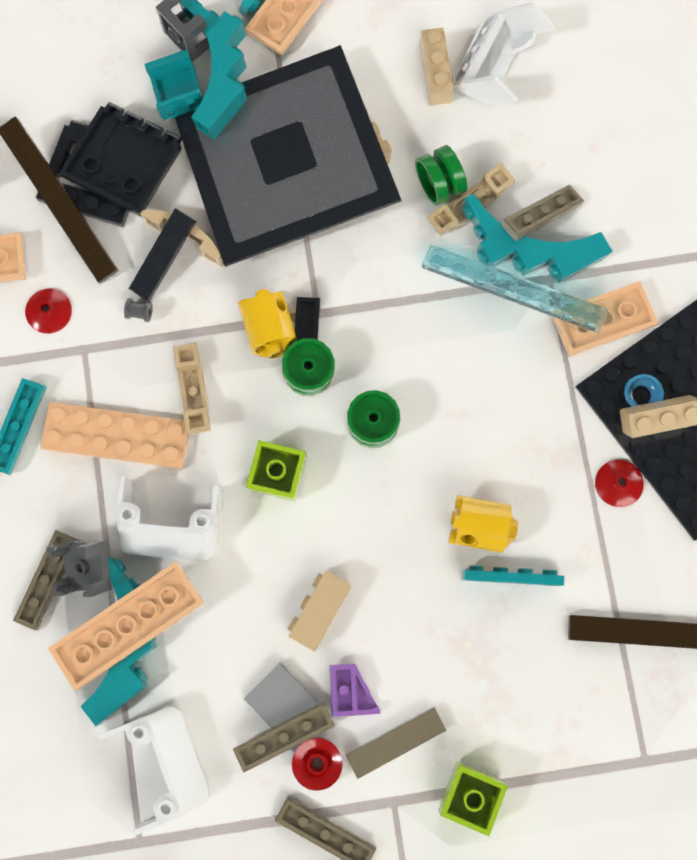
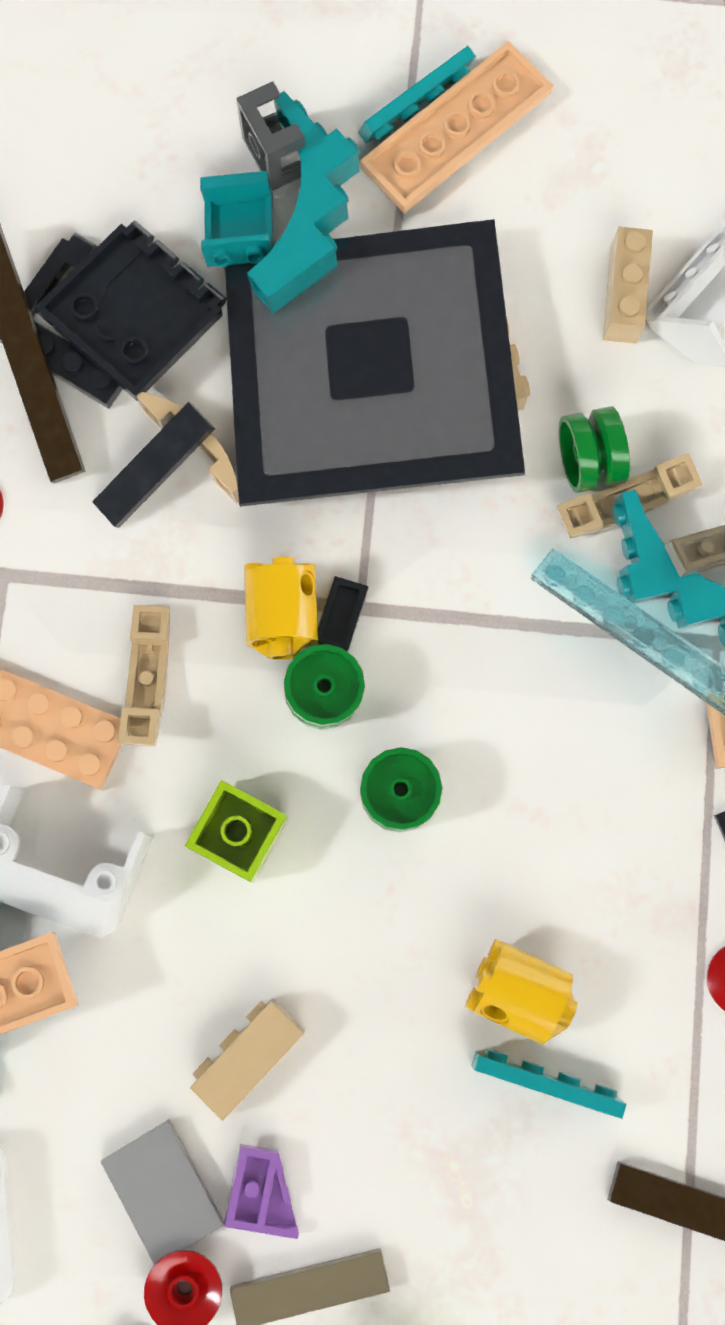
camera: 10 degrees right, 0 degrees up
dark grey bush [124,298,153,322] -> none
dark tan tile [233,702,335,773] -> none

